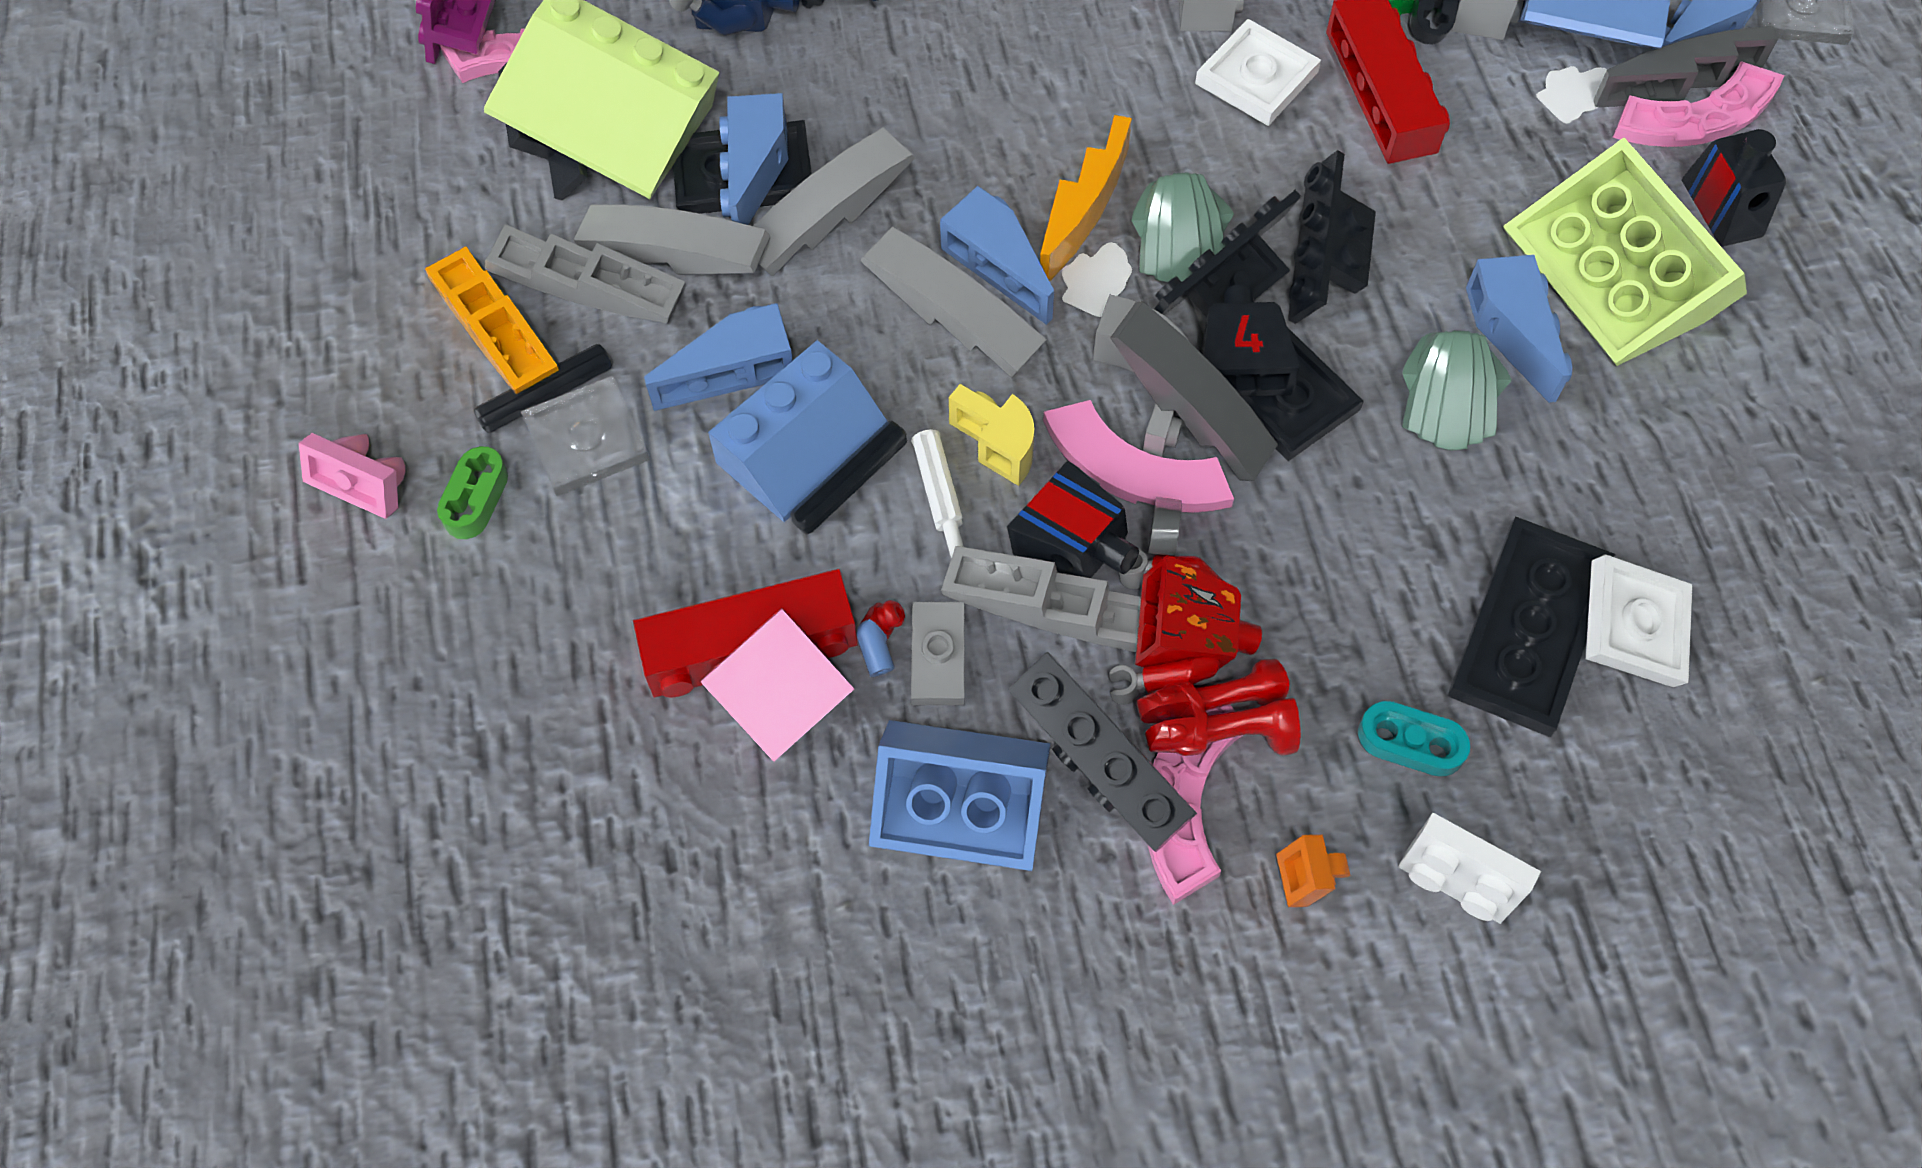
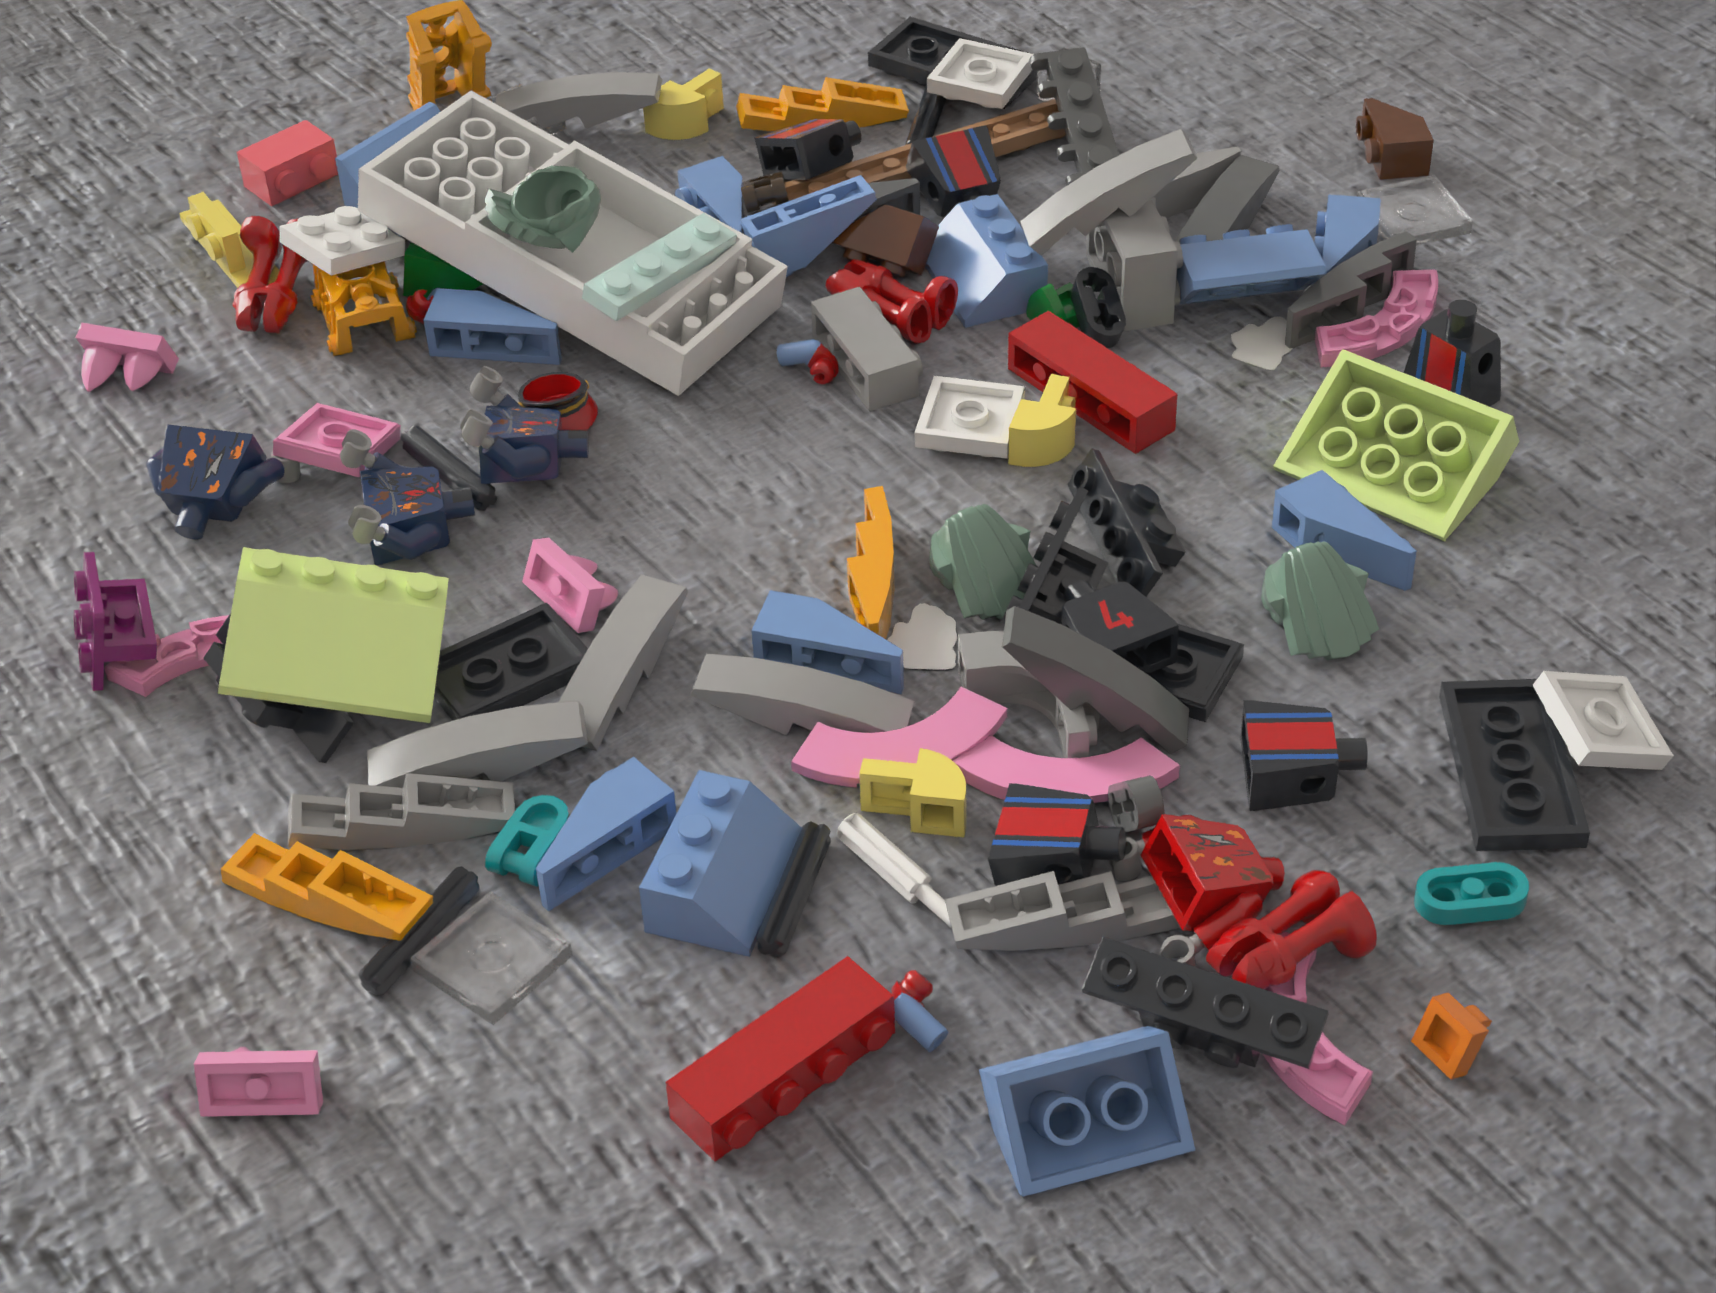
camera: 25 degrees left, 20 degrees down
bright green beam [437,446,508,539] -> none
bright pink tile [701,608,854,761] -> none
medium blue slope [719,93,788,225] -> none
light grey plate [911,602,964,705] -> none
white plate [1398,813,1541,924] -> none
none -> teal plate [485,795,569,887]
none -> bright pink tile [522,538,618,633]
none -> bright pink tile [791,687,1008,788]
none -> light yellow brick [1008,374,1076,467]
none -> black torso [1240,700,1368,811]

